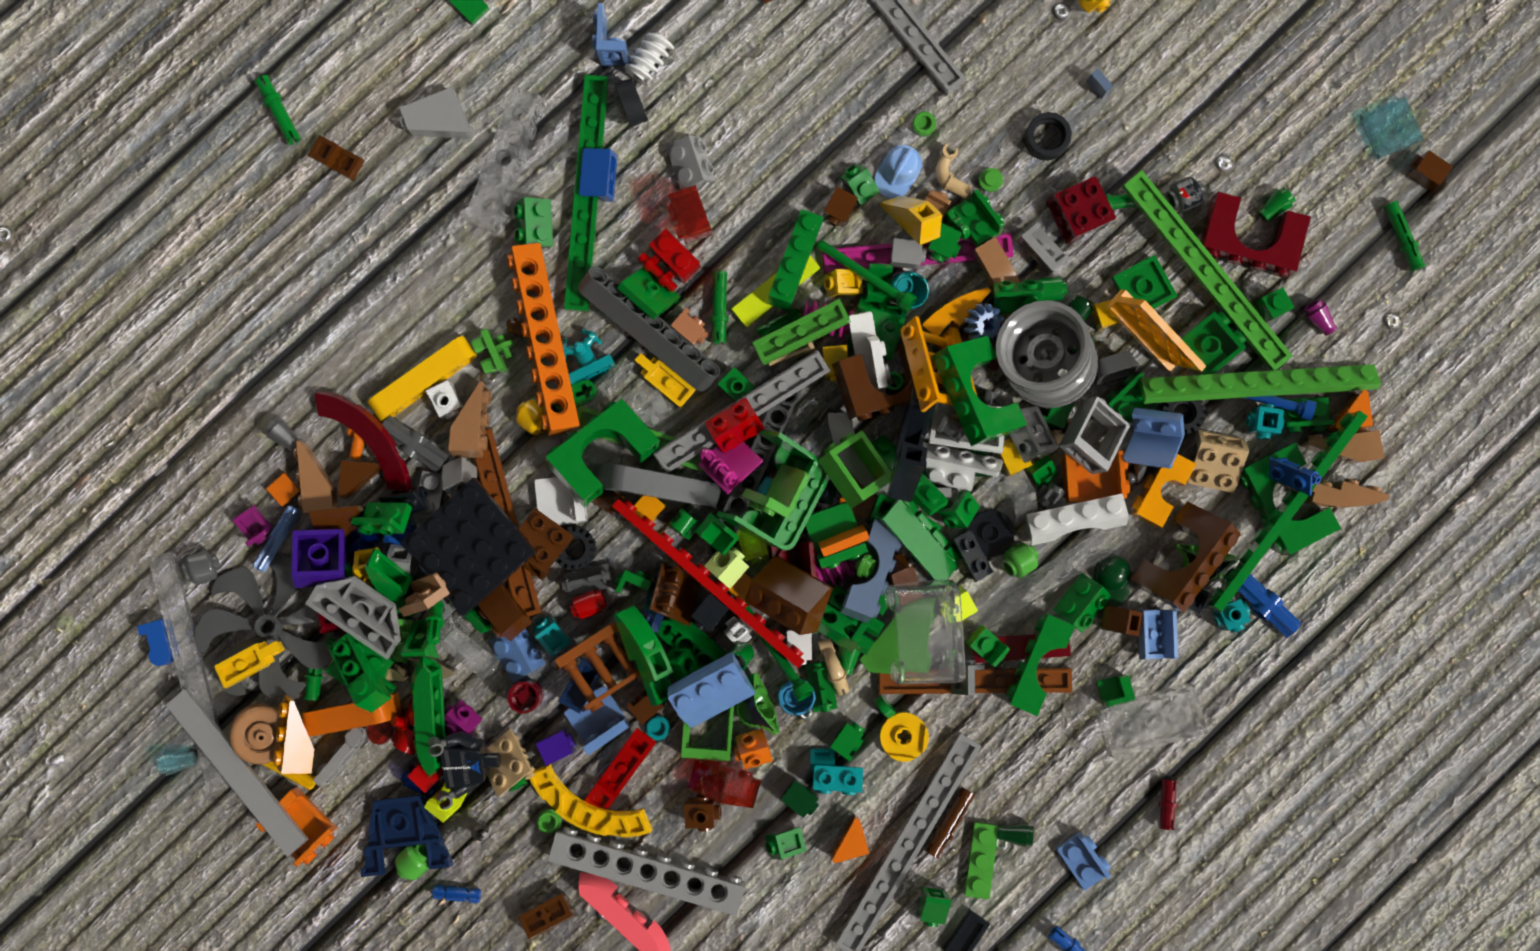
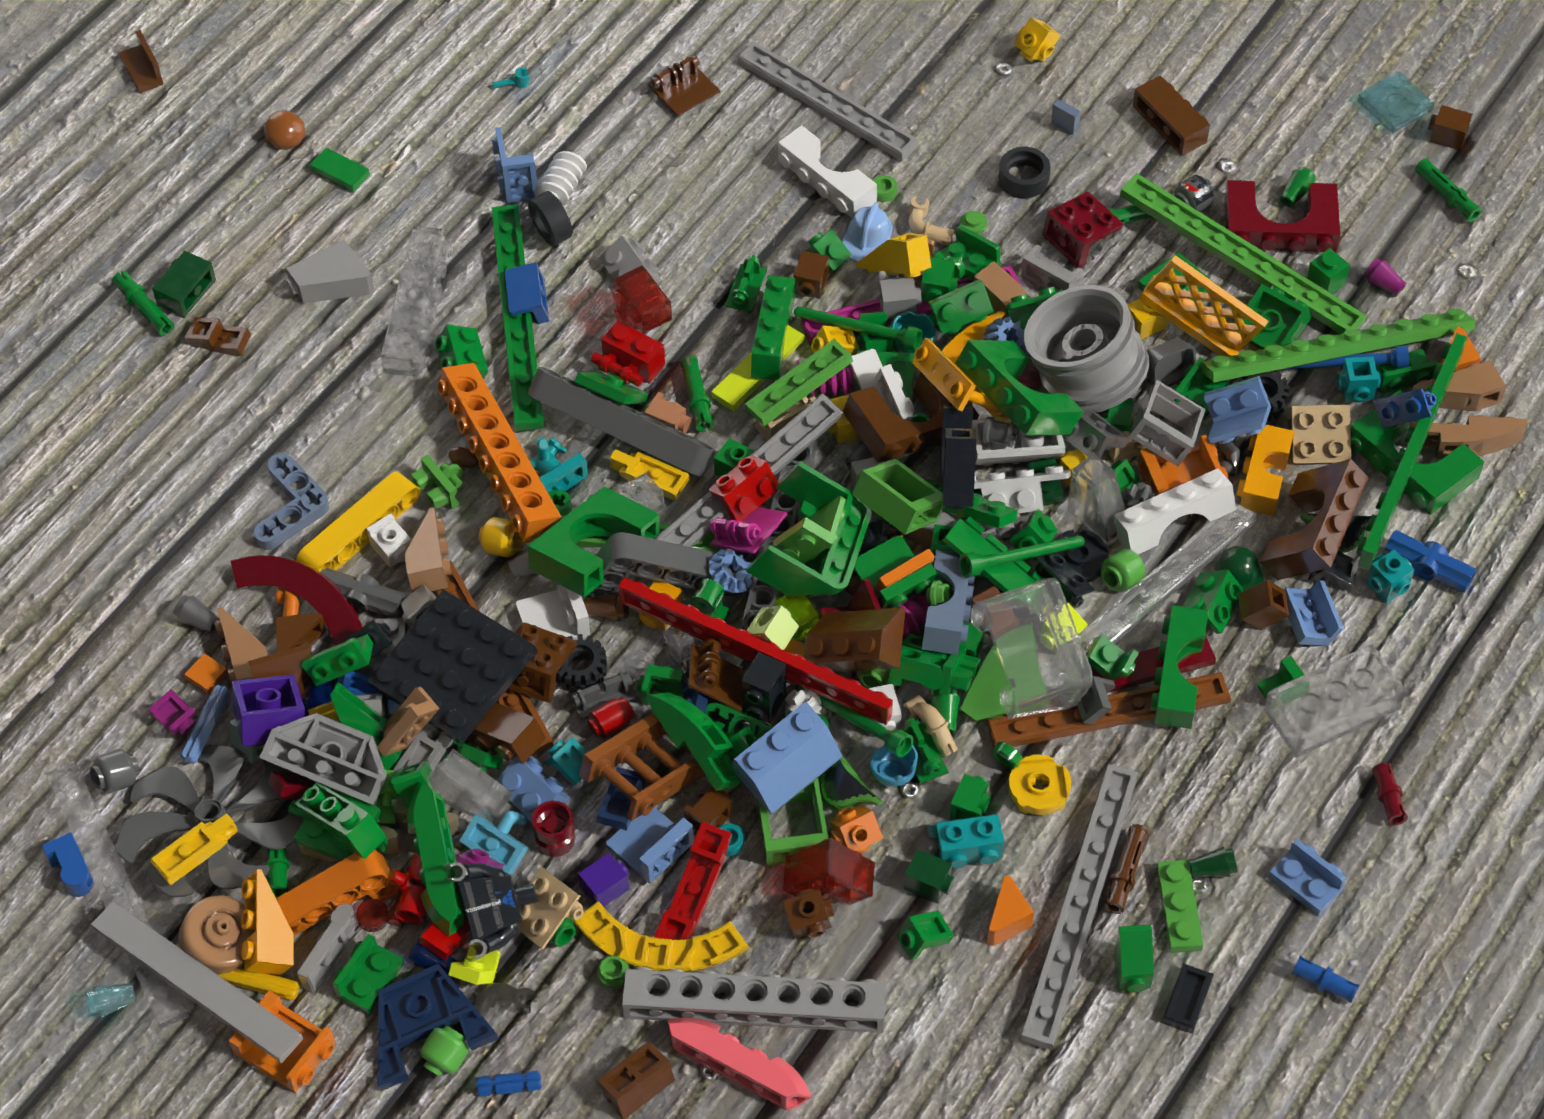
camera: 10 degrees left, 30 degrees down
green axle [424,600,444,645] -> none
green panel [695,513,740,555] -> none
none -> dark green brick [152,250,216,318]
none -> sand blue beam [254,453,329,550]
none -> green bracket [333,934,405,1015]
none -> medium azure plate [459,811,528,875]
none -> clear brick [663,626,704,673]
none -> medium blue gear [709,549,753,593]
none -> green hinge [725,255,767,312]
none -> white arch [778,125,877,218]
none -> green bracket [928,279,994,334]
none -> green piece [959,536,1085,578]
none -> reddish brown brick [1133,75,1210,156]

